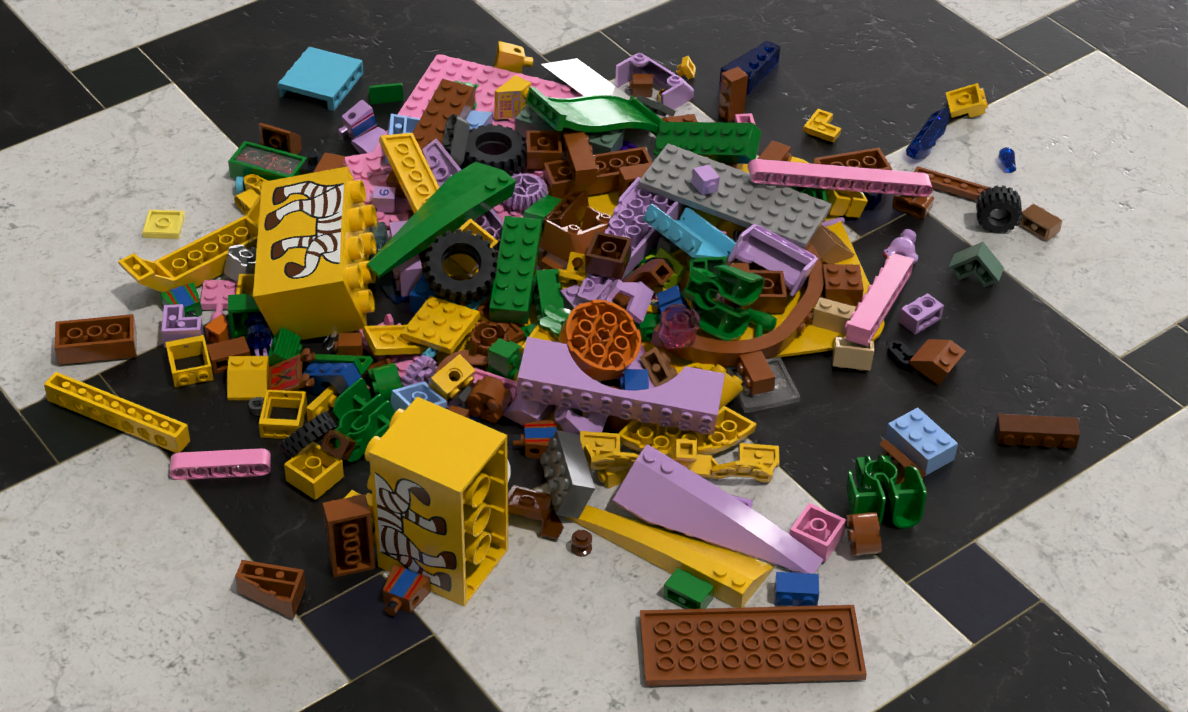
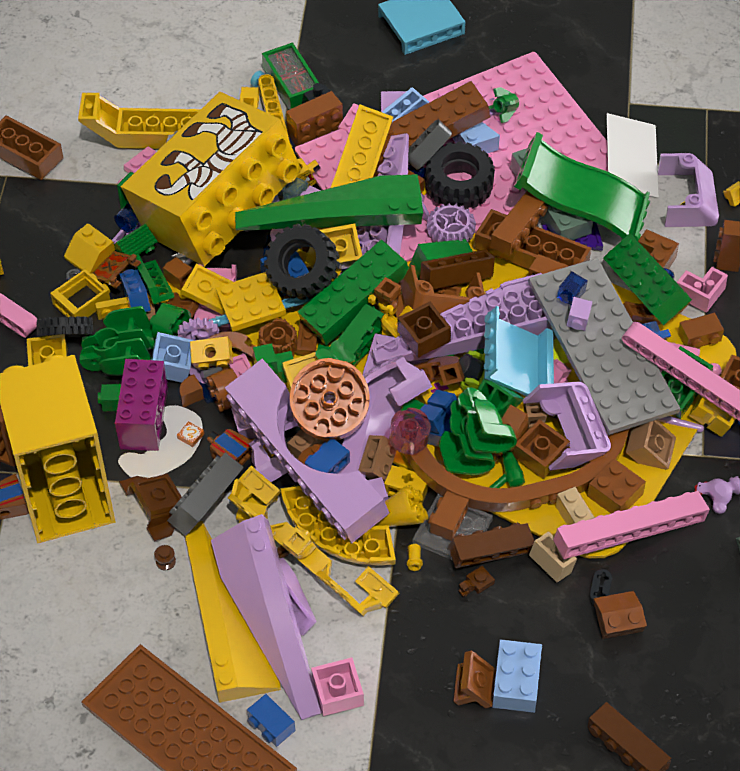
camera: 45 degrees right, 10 degrees up
light yellow tile [142,210,185,239] -> none
torso [160,282,202,317] -> none
lavender brick [161,304,204,348] -> none
yellow window [165,335,214,387] -> none
orange brick [205,314,229,344] -> none
dark orange brick [206,336,250,374] -> none
dark orange slope [259,123,302,155] -> none
reddish brown brick [320,430,357,460] -> none
lavender torso [337,100,377,140] -> none
green panel [368,83,403,104] -> none
lavender brick [369,186,396,213] -> none
yellow torso [493,41,533,74] -> none
yellow slope [494,75,532,120] -> none
dark orange brick [526,130,562,169] -> none
dark orange brick [629,74,653,97] -> none
dark grey plate [636,95,676,117] -> none
green brick [663,568,714,609] -> none
green piece [846,455,927,529] -> none
dark orange brick [846,512,882,557] -> none
lavender brick [899,293,944,334] -> none
none -> dark orange piece [368,277,401,315]
none -> yellow pin [407,544,423,571]
none -> reddish brown brick [448,523,534,568]
none -> reddish brown plate [458,566,495,597]
none -> clear blue brick [557,271,588,306]

